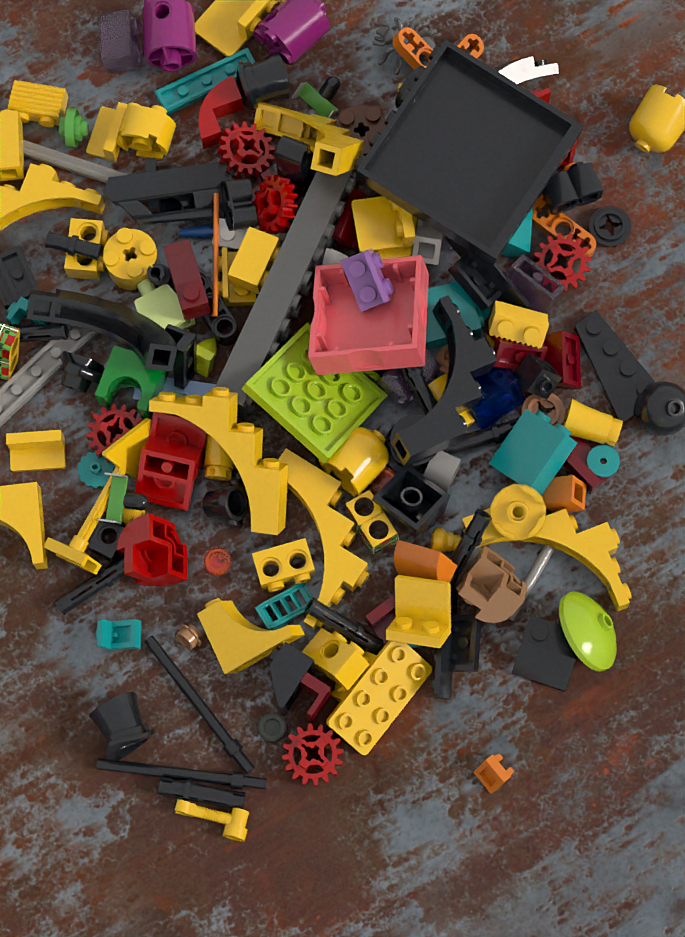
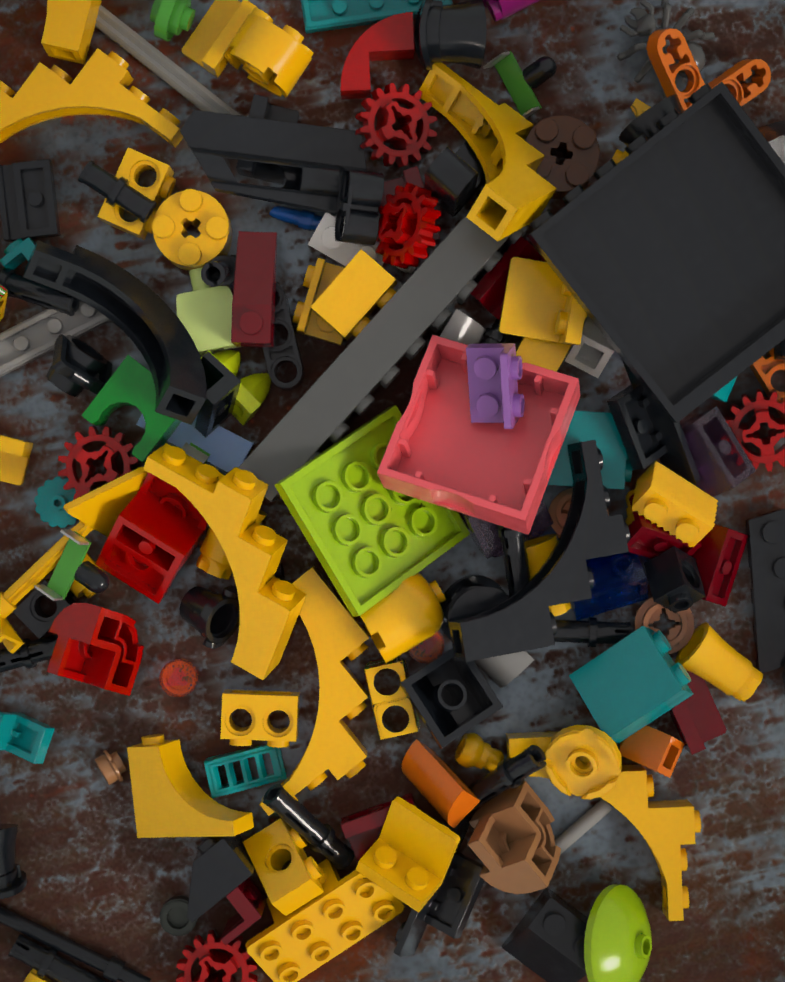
camera: 15 degrees right, 15 degrees up
black bar [144,635,255,774] -> none
orange piece [212,193,219,317] -> none
teal wheel [587,445,620,478] -> none

